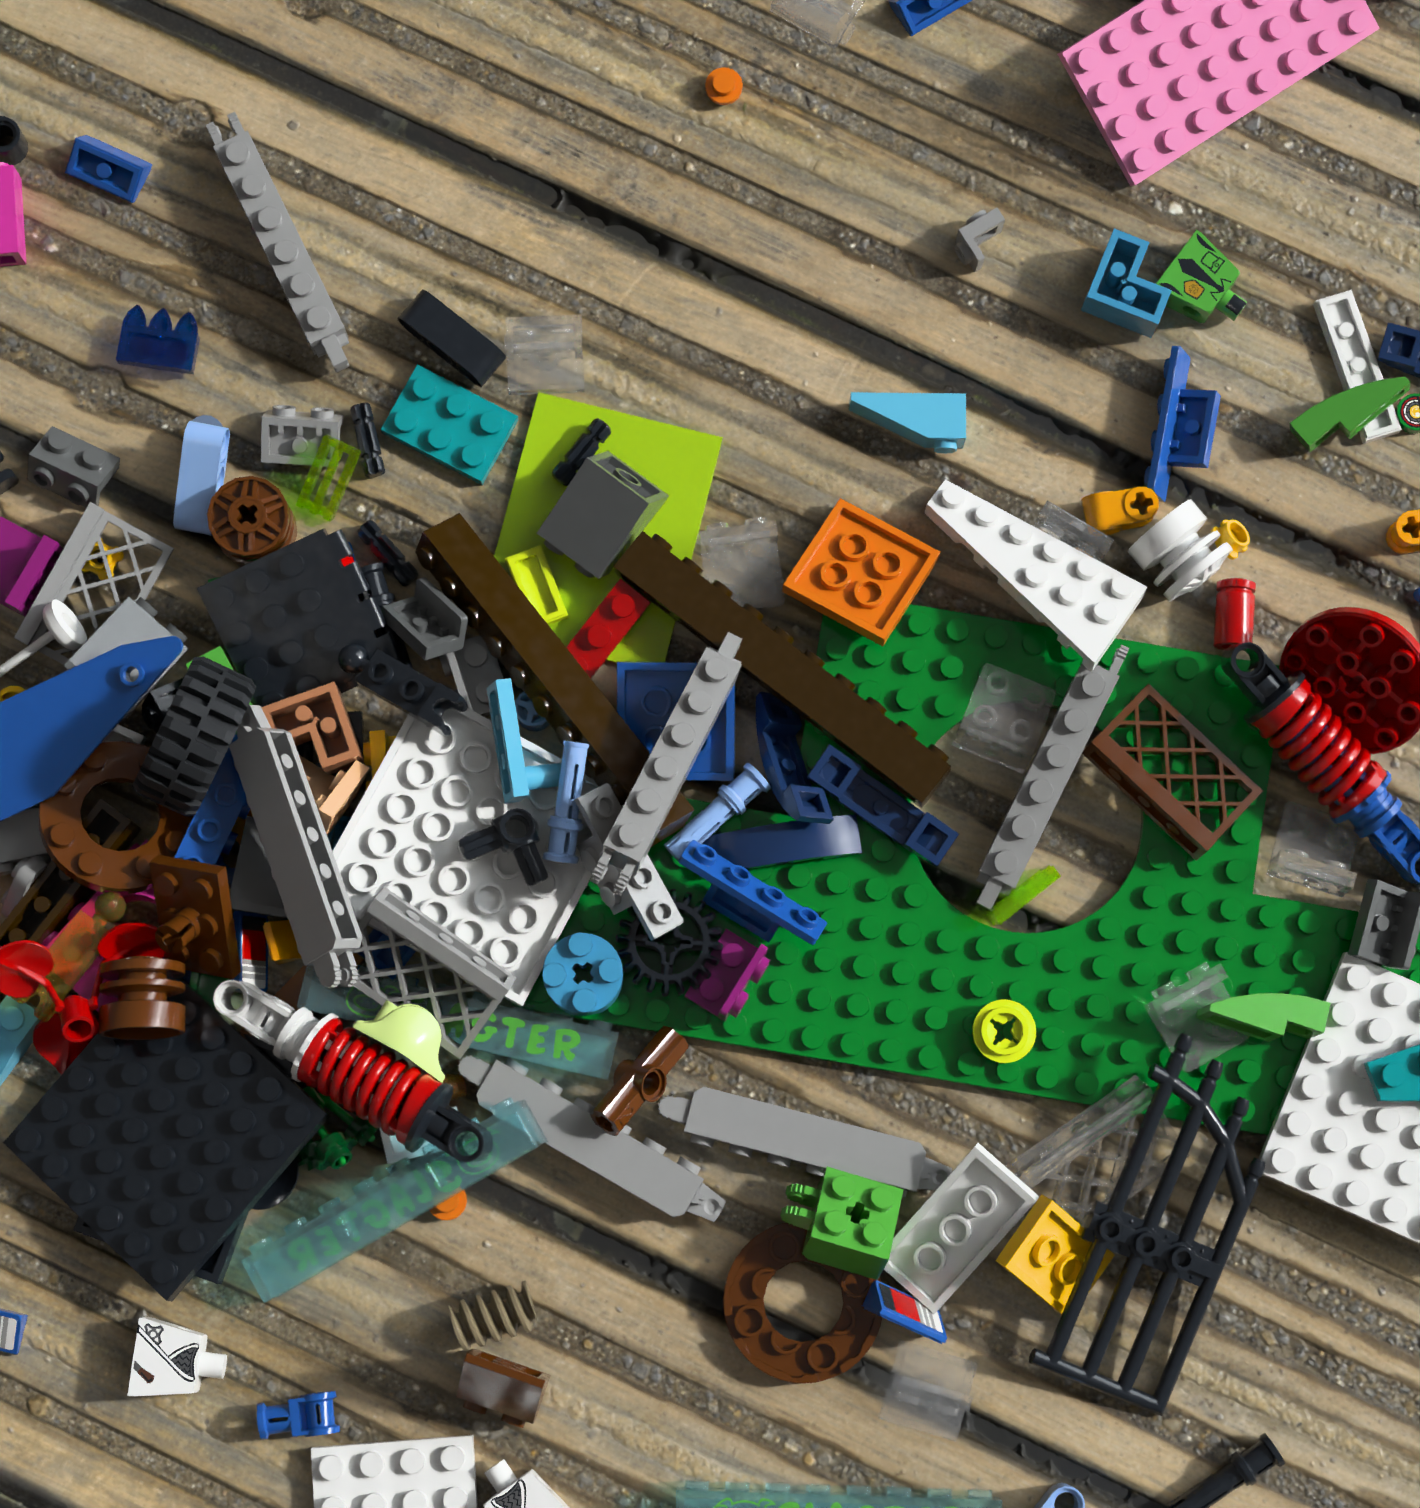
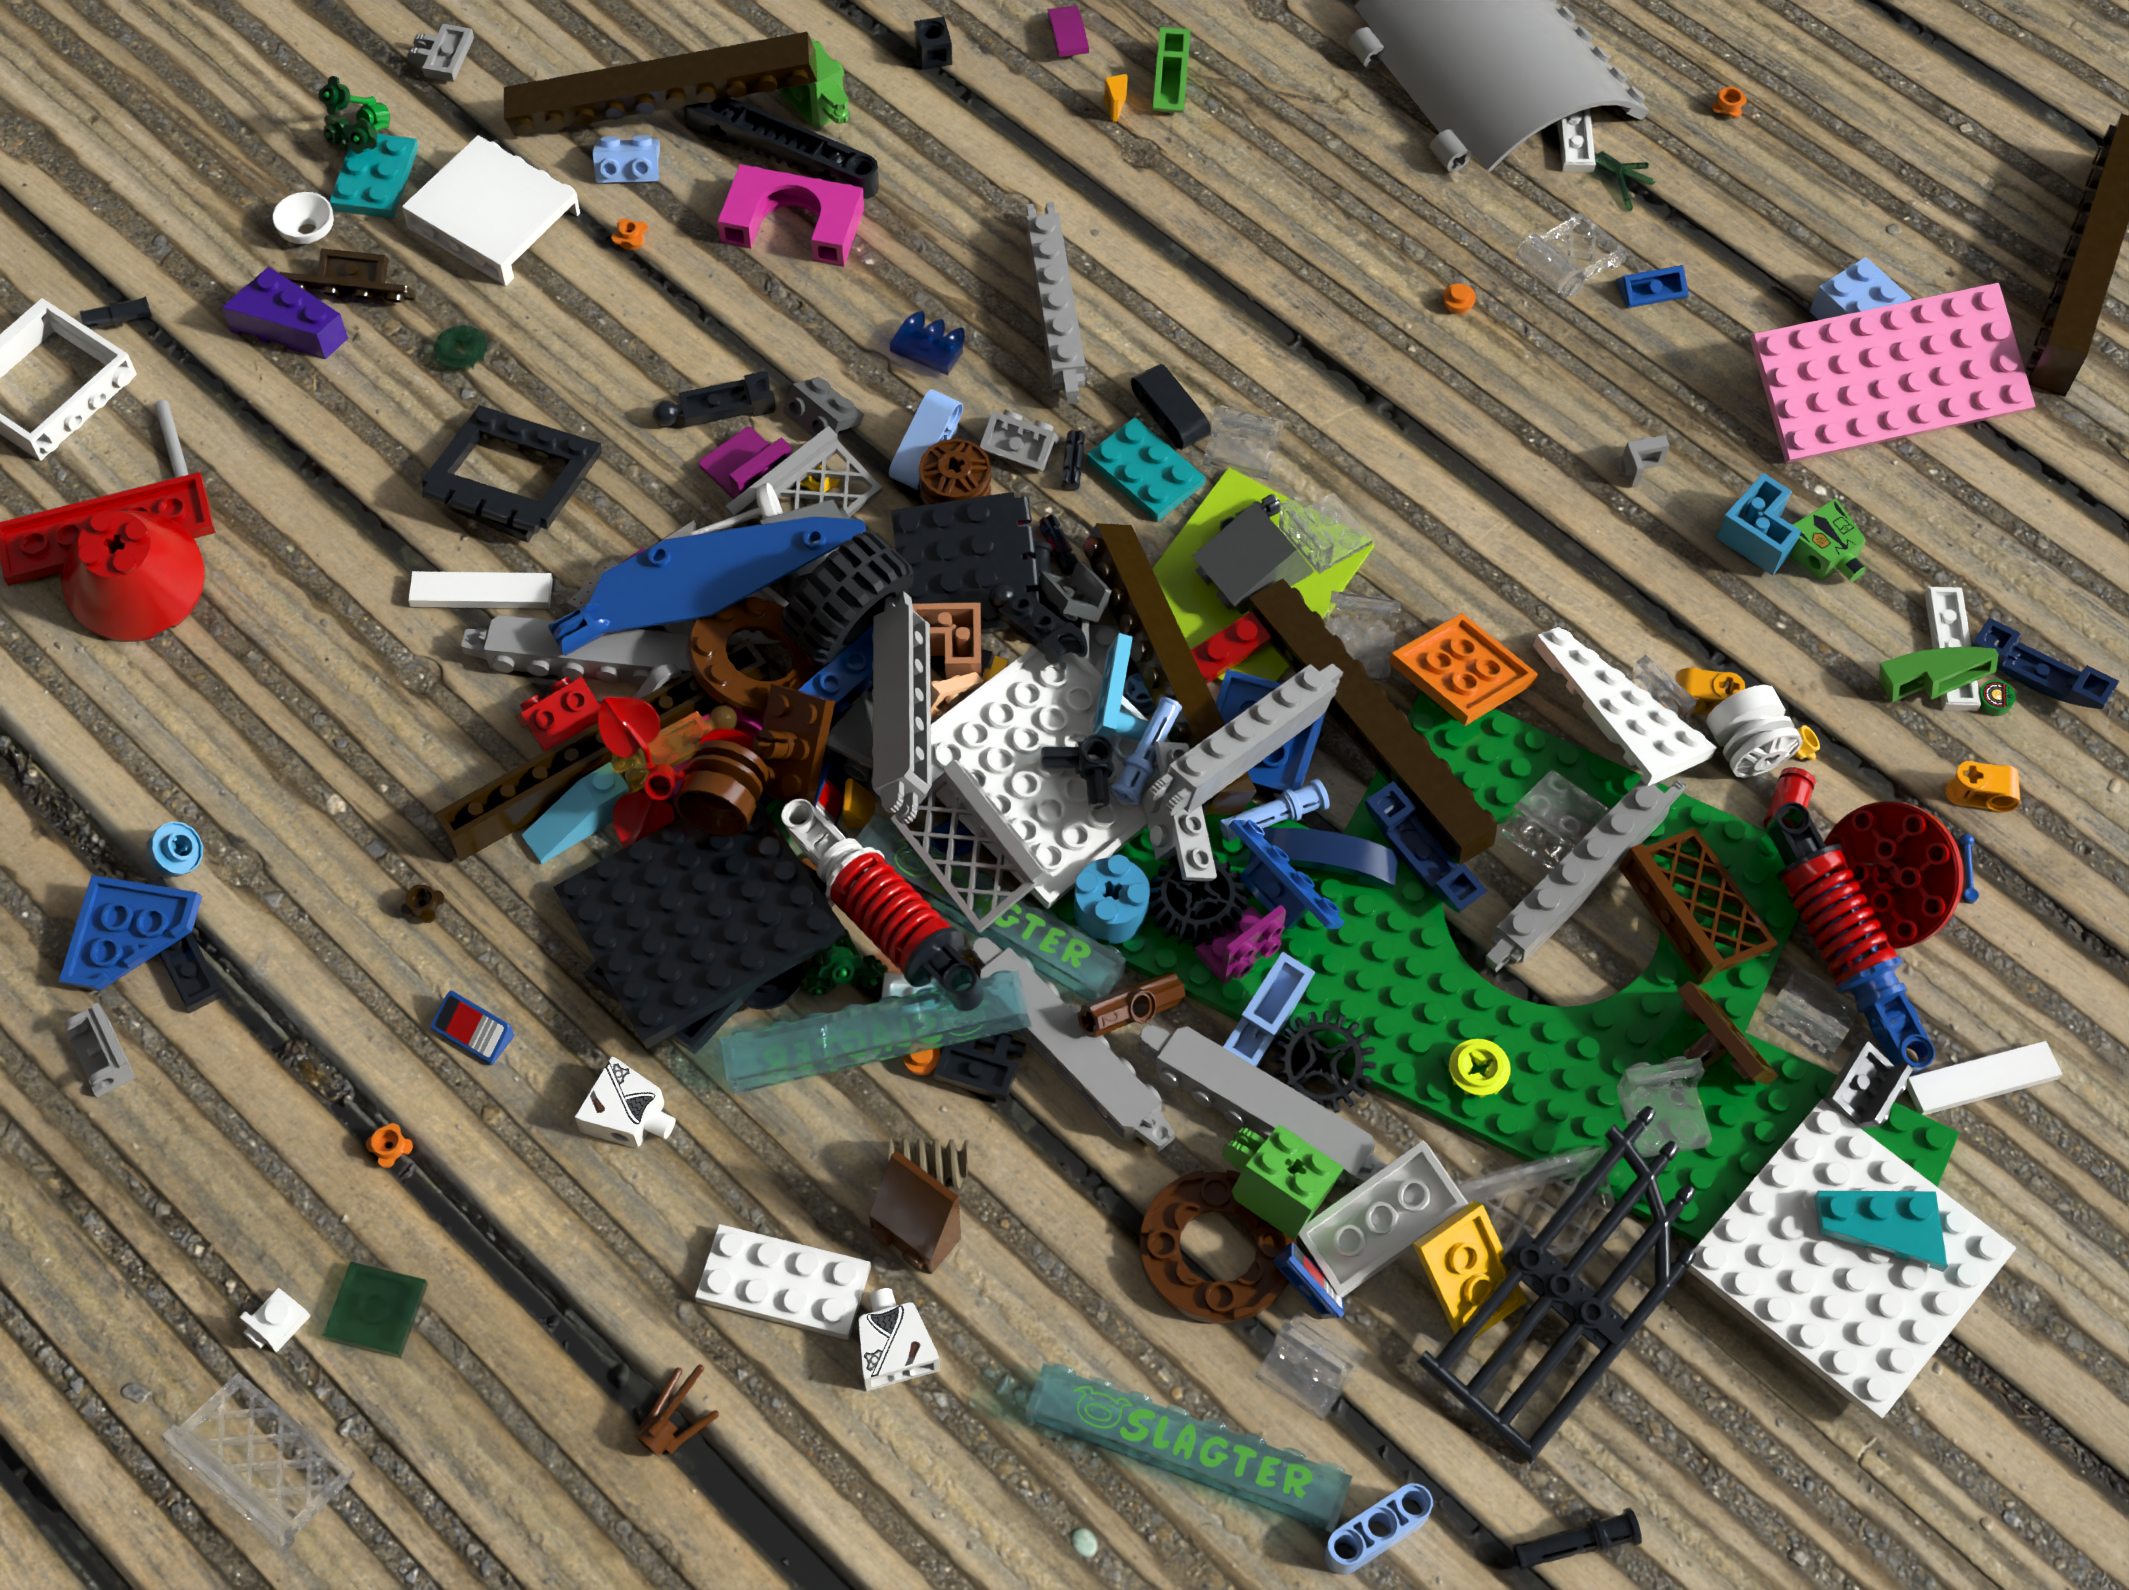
camera: 20 degrees right, 20 degrees down
blue slope [65,135,152,203] -> none
blue connector [257,1391,340,1440] -> none
clear neon green tile [295,435,361,522] -> none
yellowish green hat [352,1000,445,1082] -> none
neon yellow tile [505,545,569,625] -> none
dark blue slope [756,692,834,824] -> none
medium azure slope [849,392,966,454] -> none
clear neon green tile [986,865,1061,926] -> none
blue bracket [1144,346,1221,502] -> none
bright green slope [1195,993,1331,1042] -> none
none -> black plate [934,1022,1027,1102]
none -> light blue slope [1223,952,1315,1068]
none -> black gear [1273,1010,1377,1113]
none -> clear bracket [1278,493,1373,574]
none -> reddish brown plate [1677,981,1779,1085]

